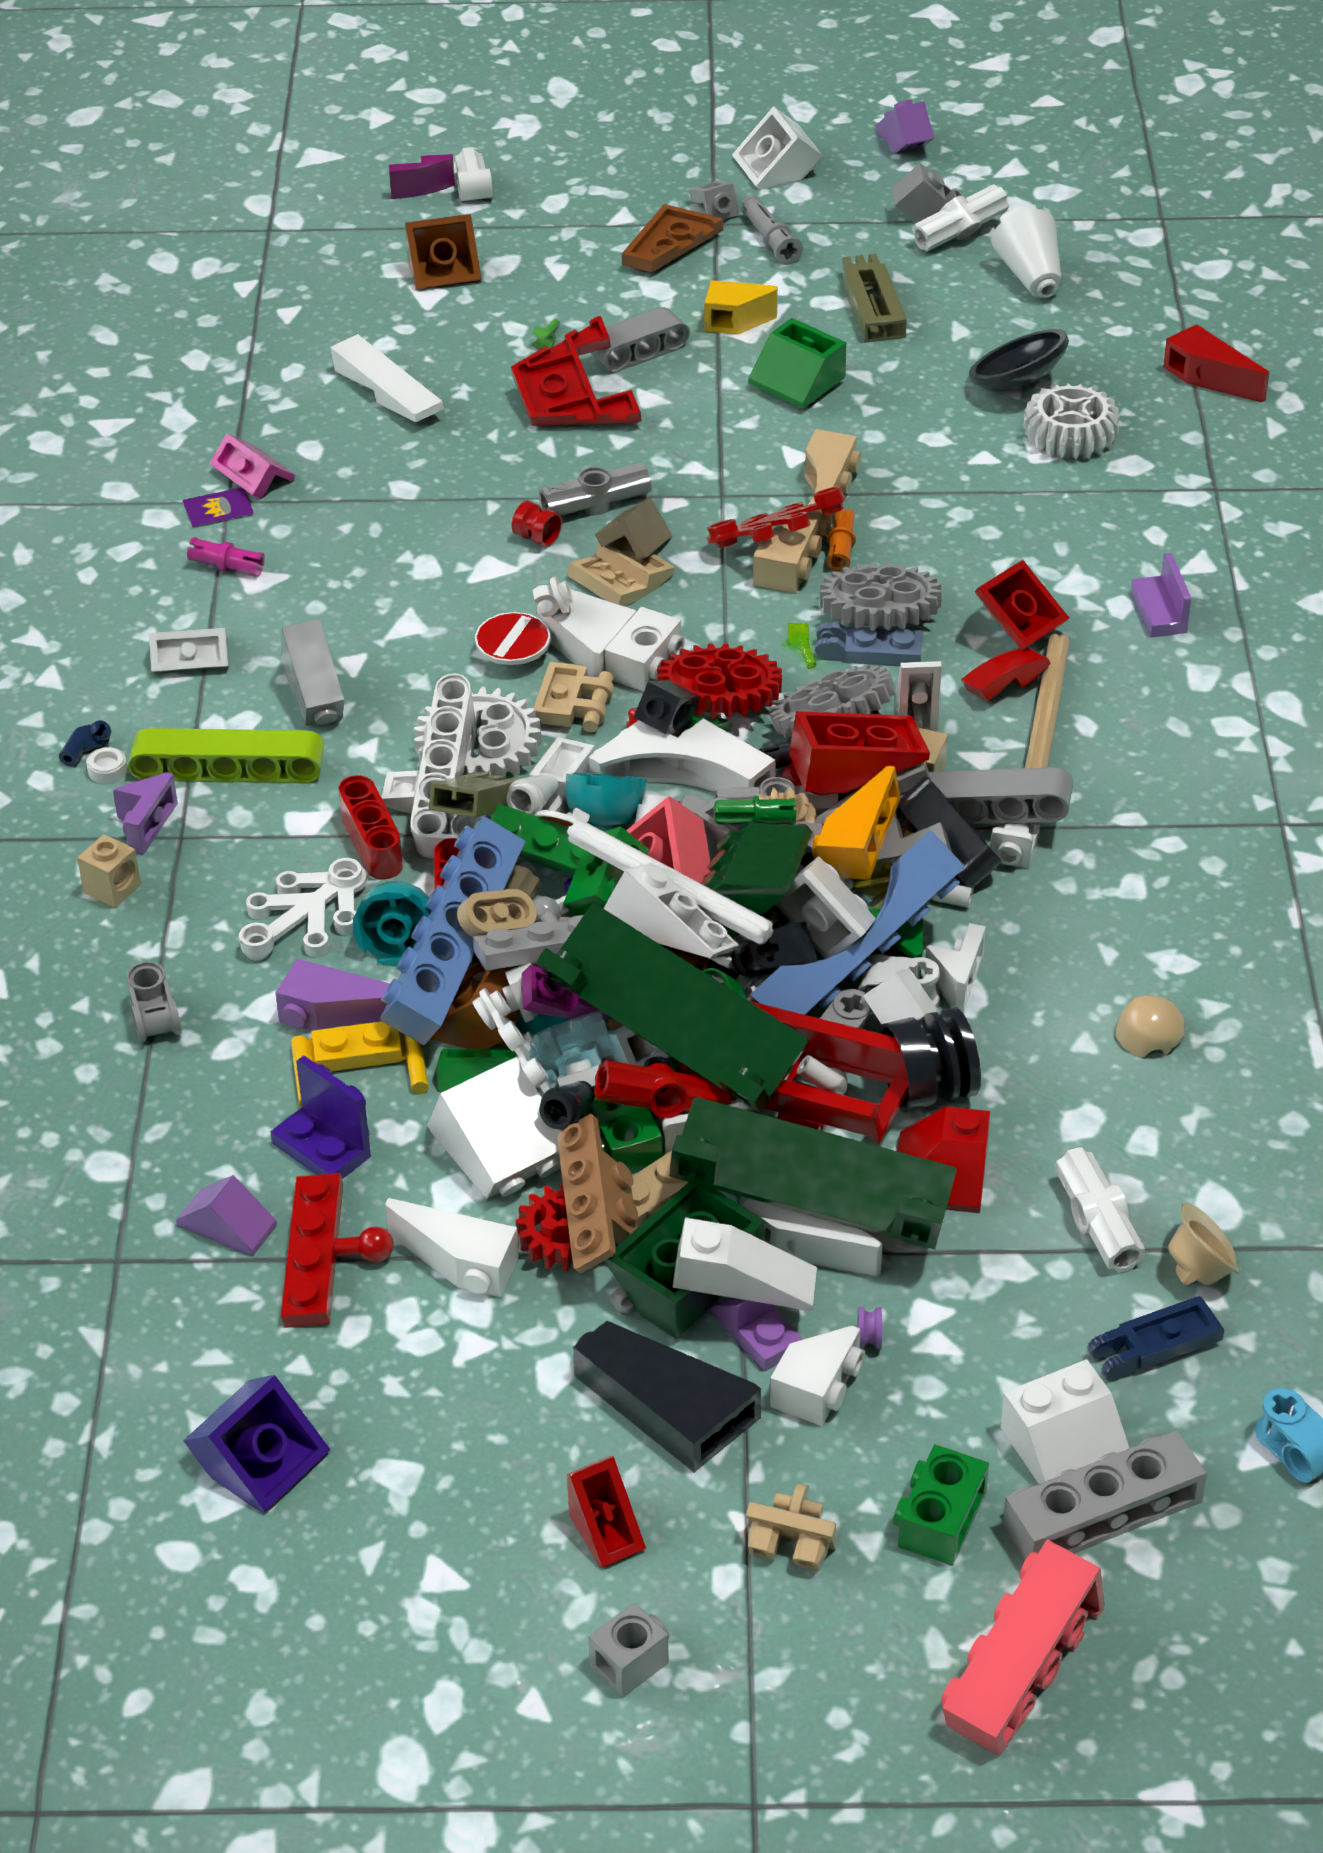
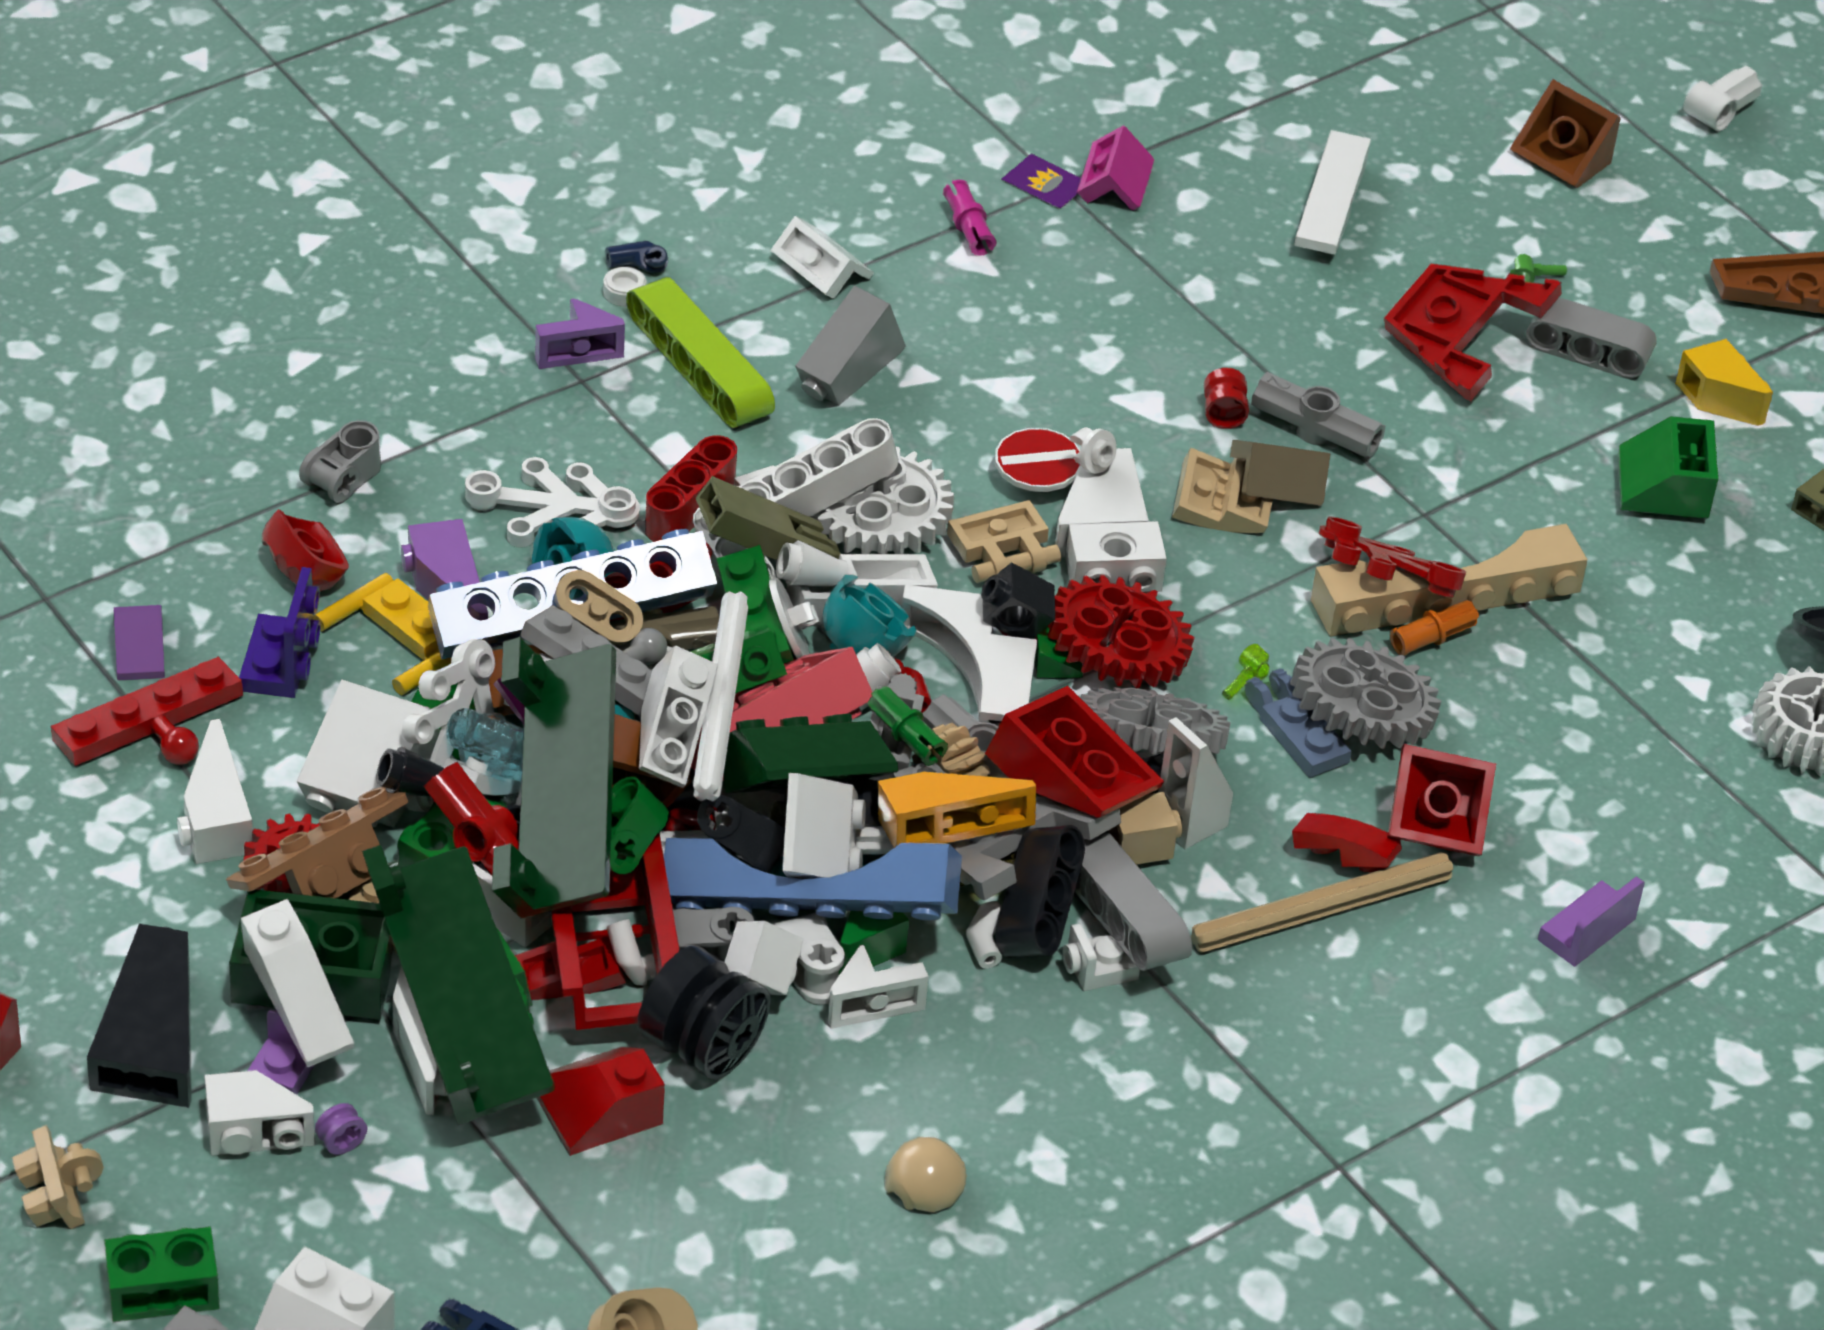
camera: 50 degrees right, 0 degrees up
tan brick [77,834,141,908] -> none
magenta slope [389,154,455,199] -> none
white piece [1055,1147,1145,1273] -> none
none -> red piece [262,509,349,592]

